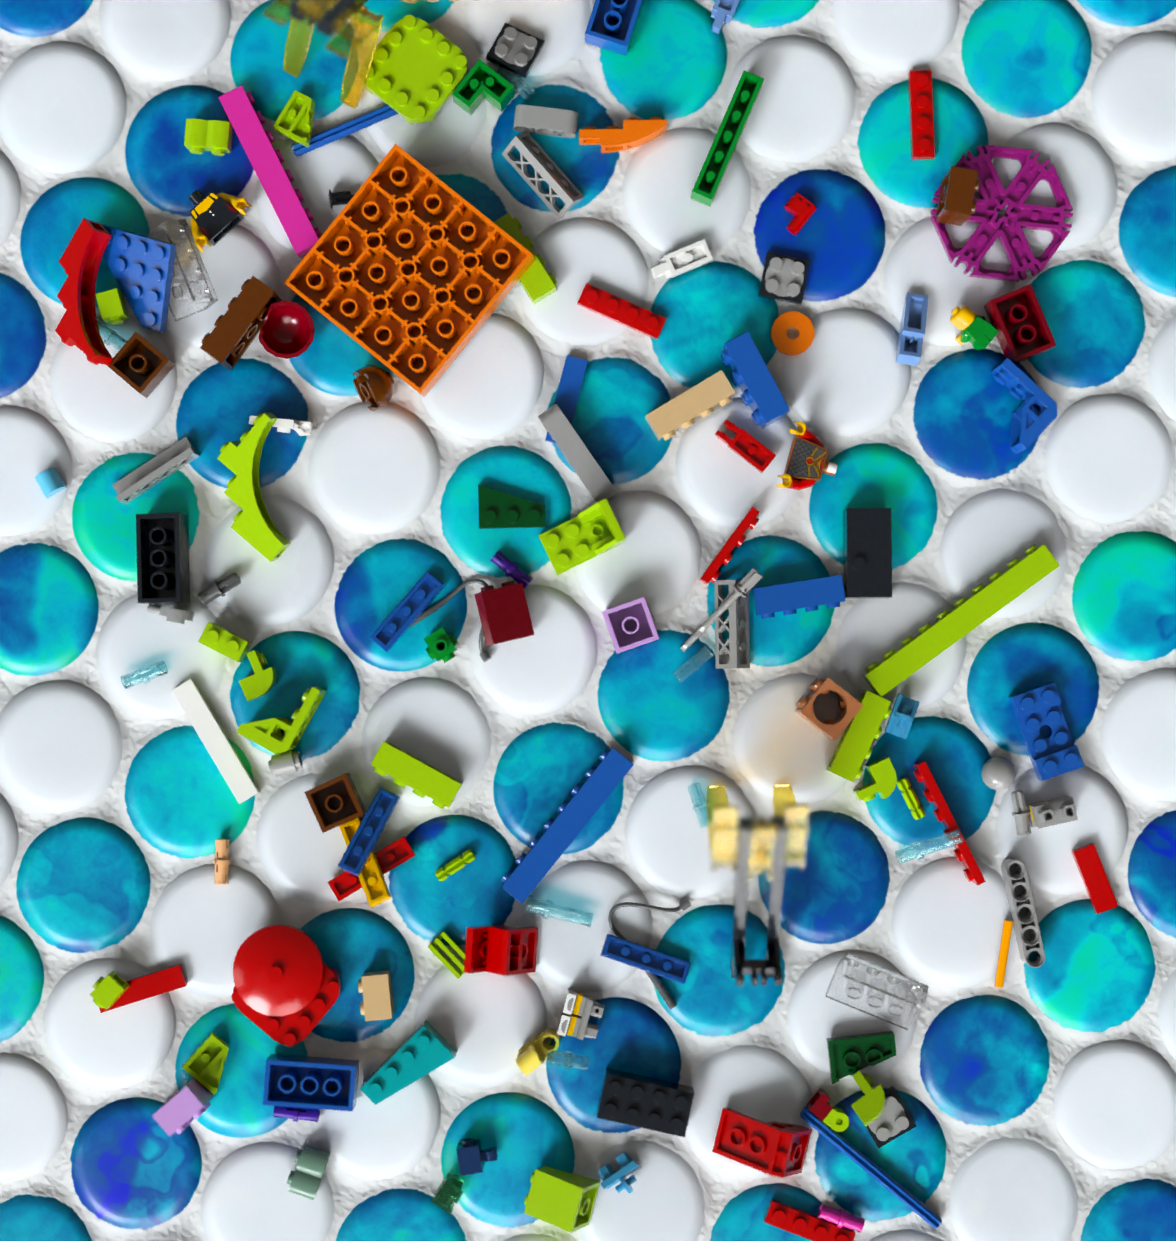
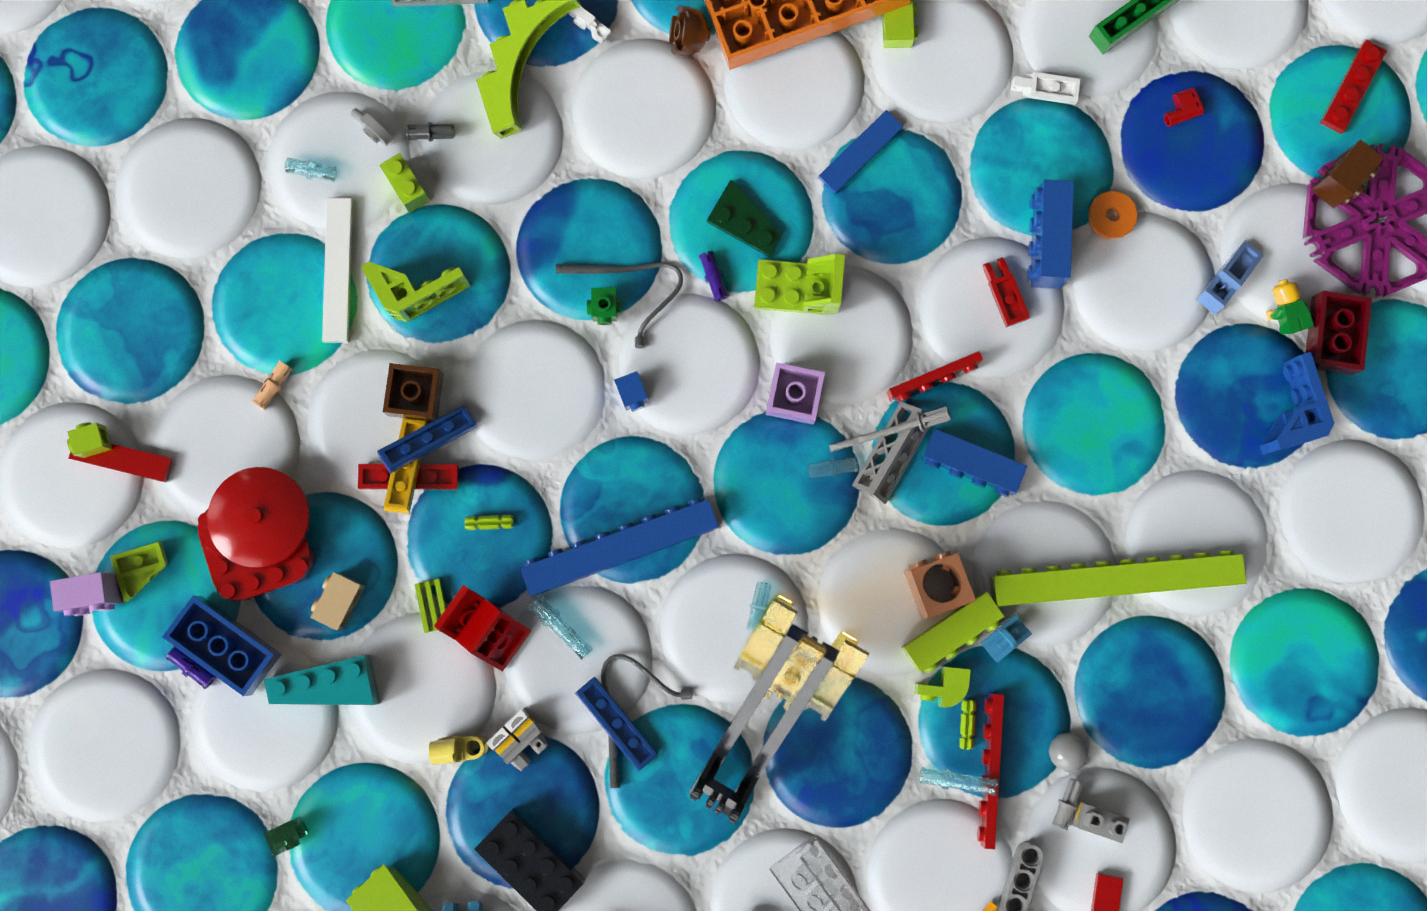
camera: 30 degrees right, 5 degrees down
black brick [136,513,190,604] -> none
lime brick [239,650,277,701] -> none
light grey brick [268,750,303,777] -> none
sand green brick [287,1145,331,1200] -> none
blue tile [370,571,445,653] -> none
lime brick [371,741,463,809] -> none
dark blue brick [456,1138,498,1176] -> none
dark red brick [474,581,534,646] -> none
light grey beam [538,404,617,503] -> none
clear light blue axle [547,1050,590,1070] -> none
red plate [577,283,666,340] -> none
tan brick [645,370,735,441] -> none
light grey piece [758,252,810,305] -> none
torso [777,421,838,490] -> none
black brick [843,508,892,599] -> none
blue piece [1008,682,1084,781] -> none
none -> blue brick [614,371,649,412]

